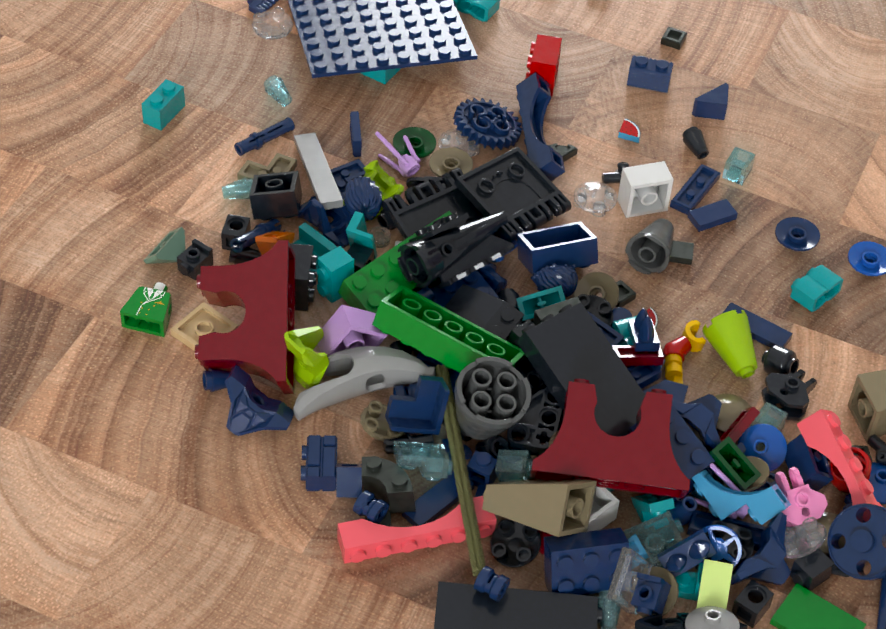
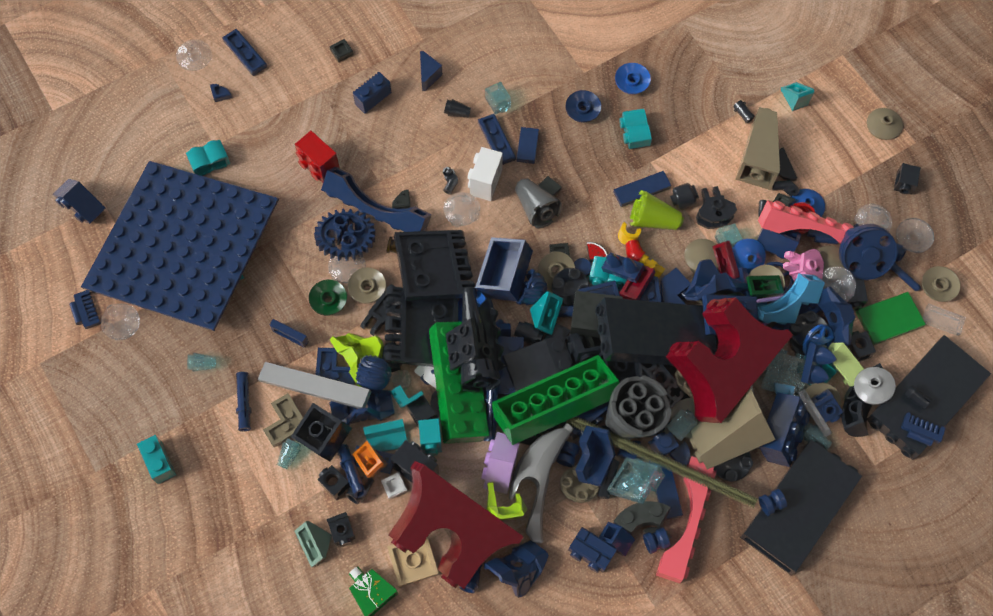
camera: 55 degrees left, 20 degrees up
lavender plant [375,131,421,177] -> none
tile [618,119,640,143] -> none

